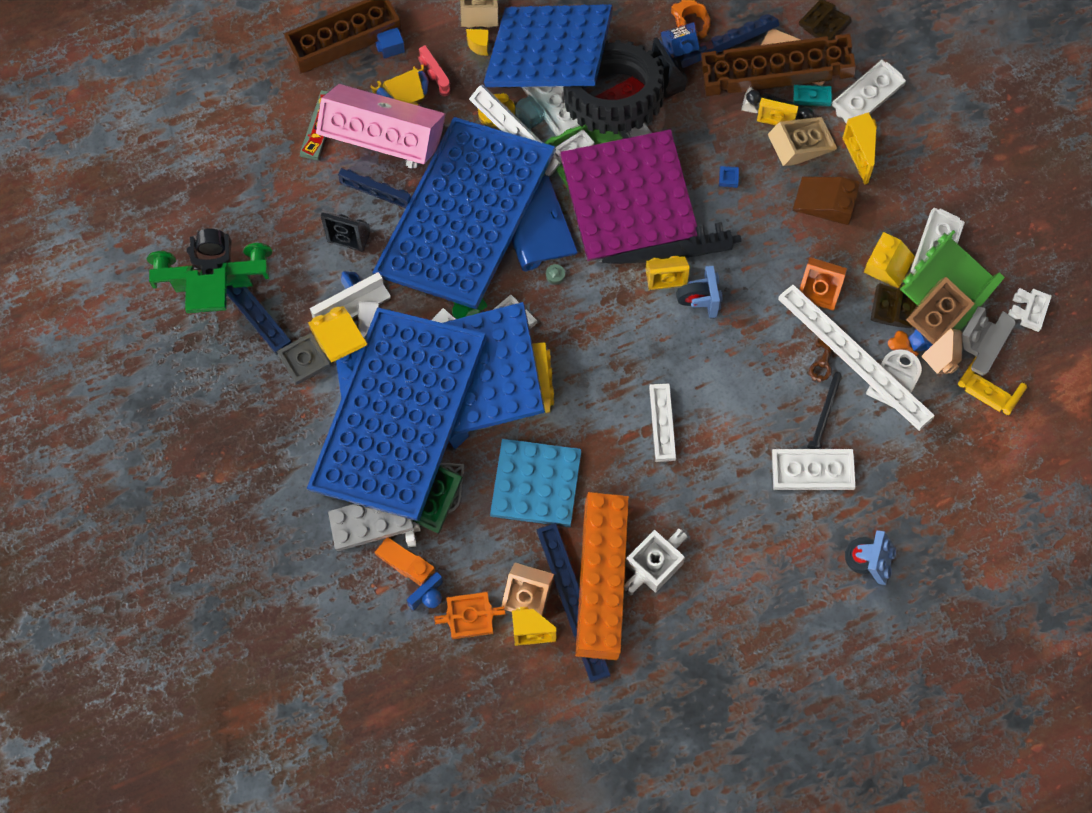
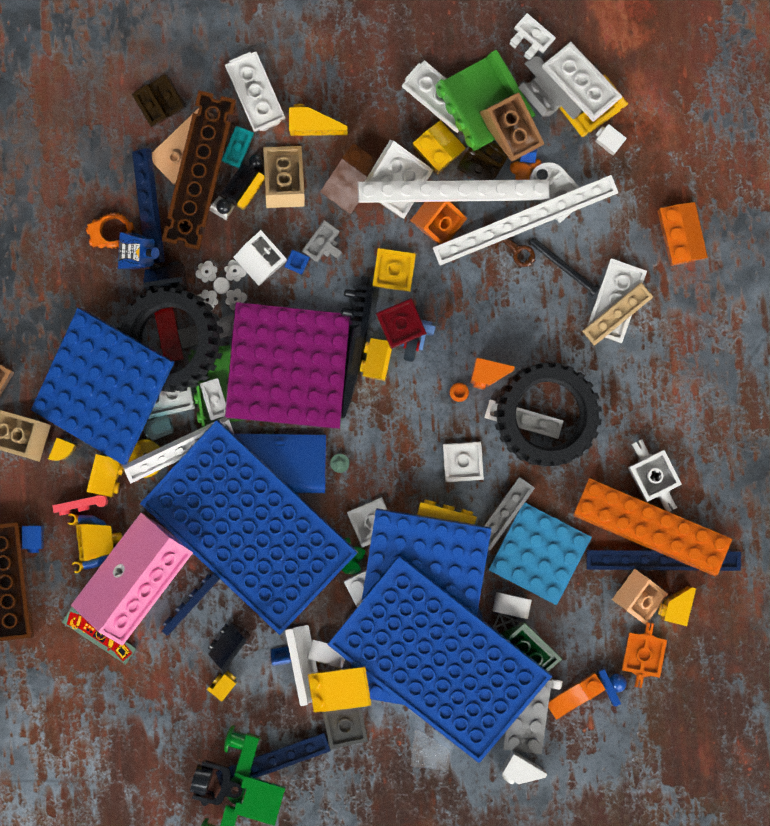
camera: 65 degrees left, 20 degrees up
medium blue plate [845,530,896,585] -> none
light nougat slope [922,329,963,374] -> none
none -> yellow slope [87,454,124,497]
none -> white plant [196,260,247,310]
none -> yellow brick [207,670,237,702]
none -> white slope [233,230,287,286]
none -> light grey hinge [302,220,343,263]
none -> white plate [357,180,549,203]
none -> white plate [365,140,433,219]
none -> yellow plate [372,248,416,292]
none -> dark red tile [376,298,427,349]
none -> clear wing [410,729,451,771]
none -> white tile [443,441,484,482]
none -> orange plate [450,383,469,402]
none -> orange slope [470,358,515,390]
none -> light grey plate [484,477,535,550]
none -> white beam [492,592,532,619]
none -> black tyre [494,362,602,466]
none -> white slope [500,751,547,784]
none -> white tile [542,42,622,121]
none -> tan tile [582,282,653,346]
none -> white brick [595,124,627,155]
none -> orange slope [658,202,708,266]

